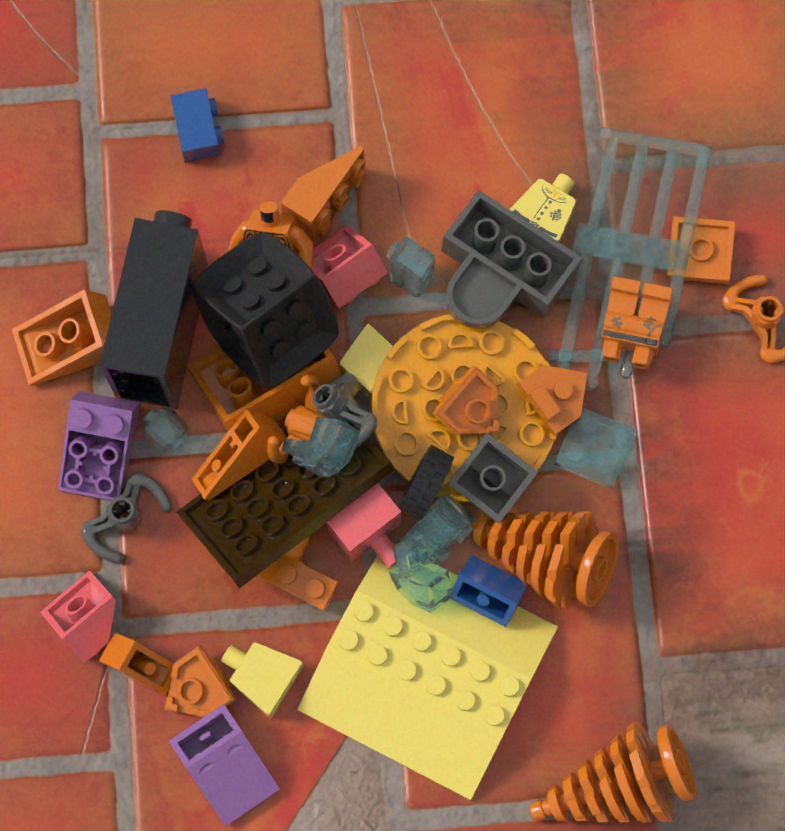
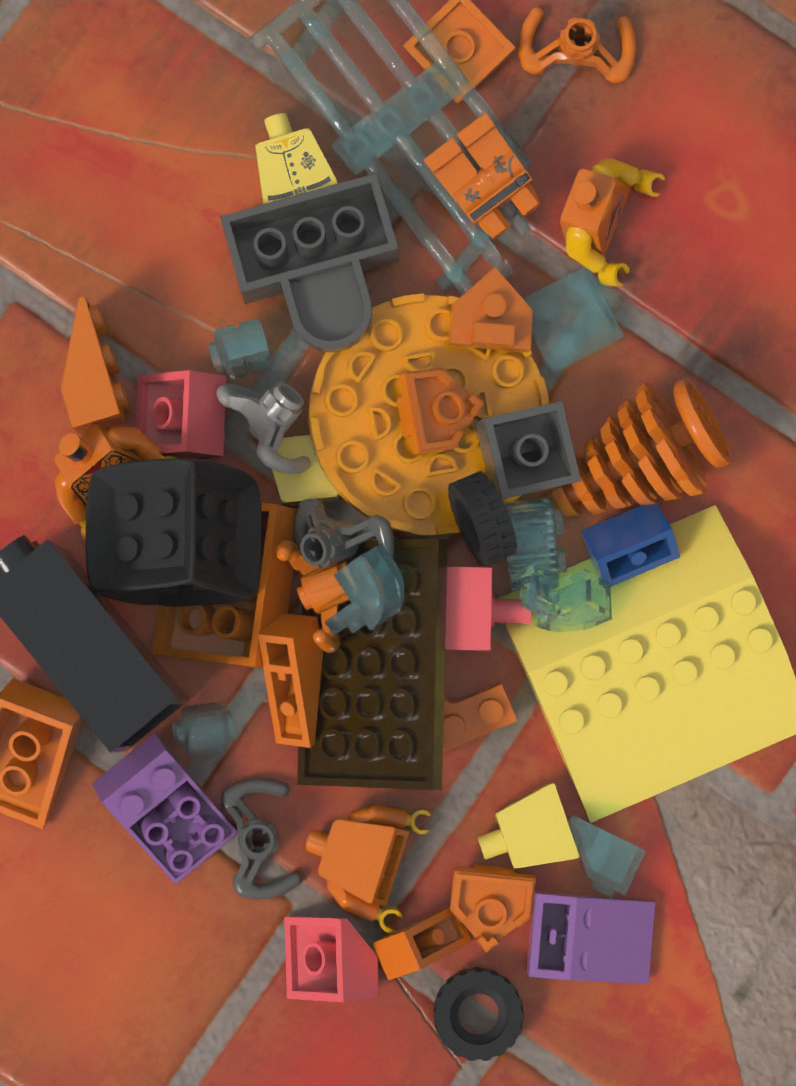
camera: 55 degrees left, 10 degrees up
none -> light grey piece [216,383,311,474]
none -> orange torso [306,805,432,933]
none -> black tyre [433,967,524,1061]
none -> torso [560,158,665,287]
none -> clear light blue slope [567,814,646,898]

